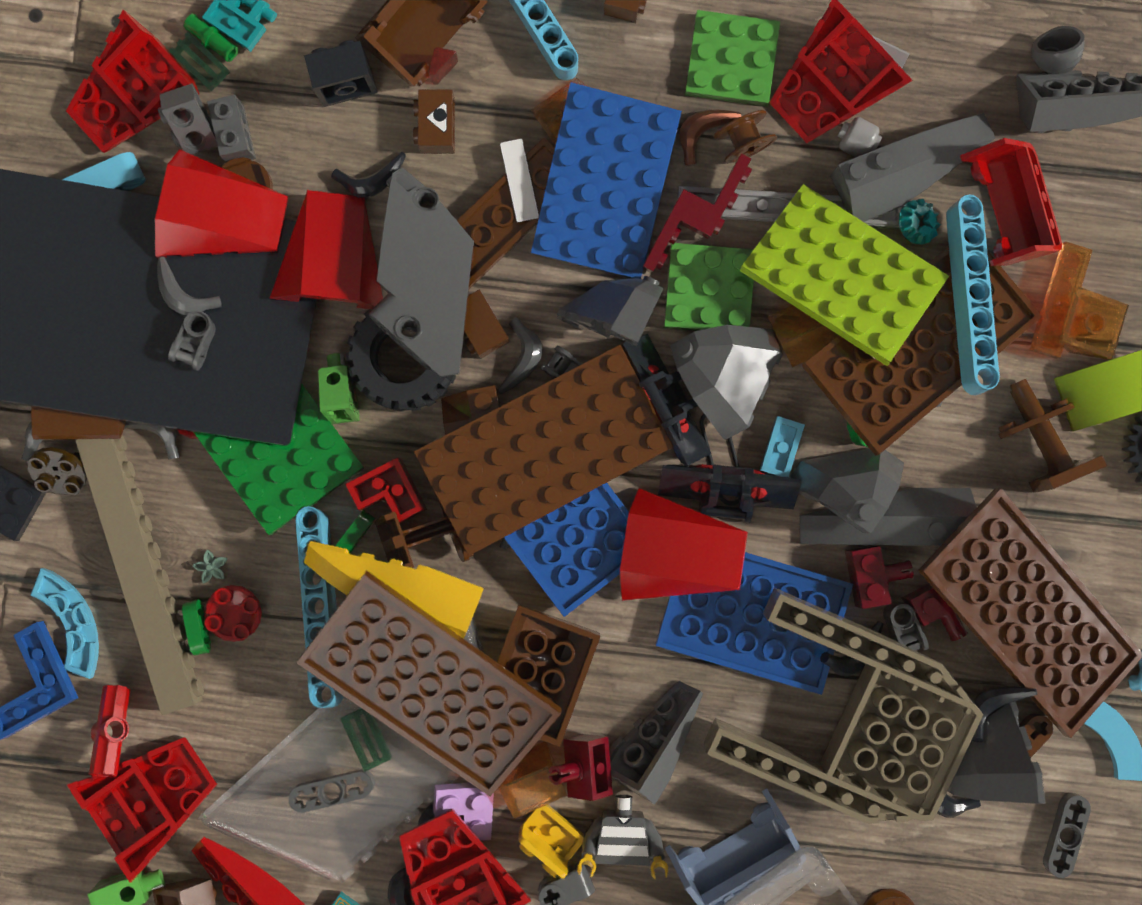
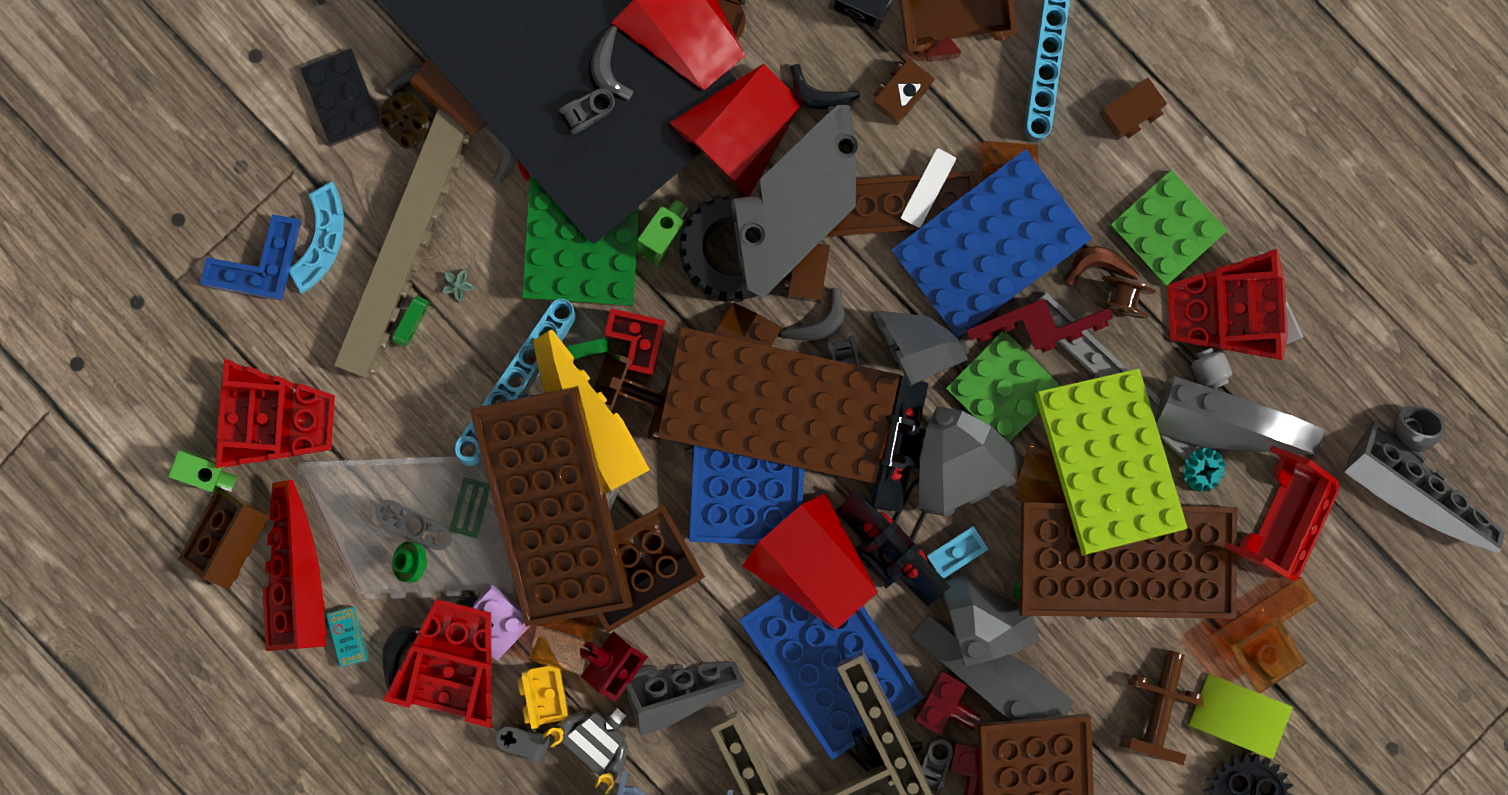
camera: 35 degrees right, 0 degrees up
red piece [89,685,130,778] -> none
red dish [204,585,262,642] -> none
medium azure beam [946,194,1000,395] -> none
none -> green plate [392,541,427,583]

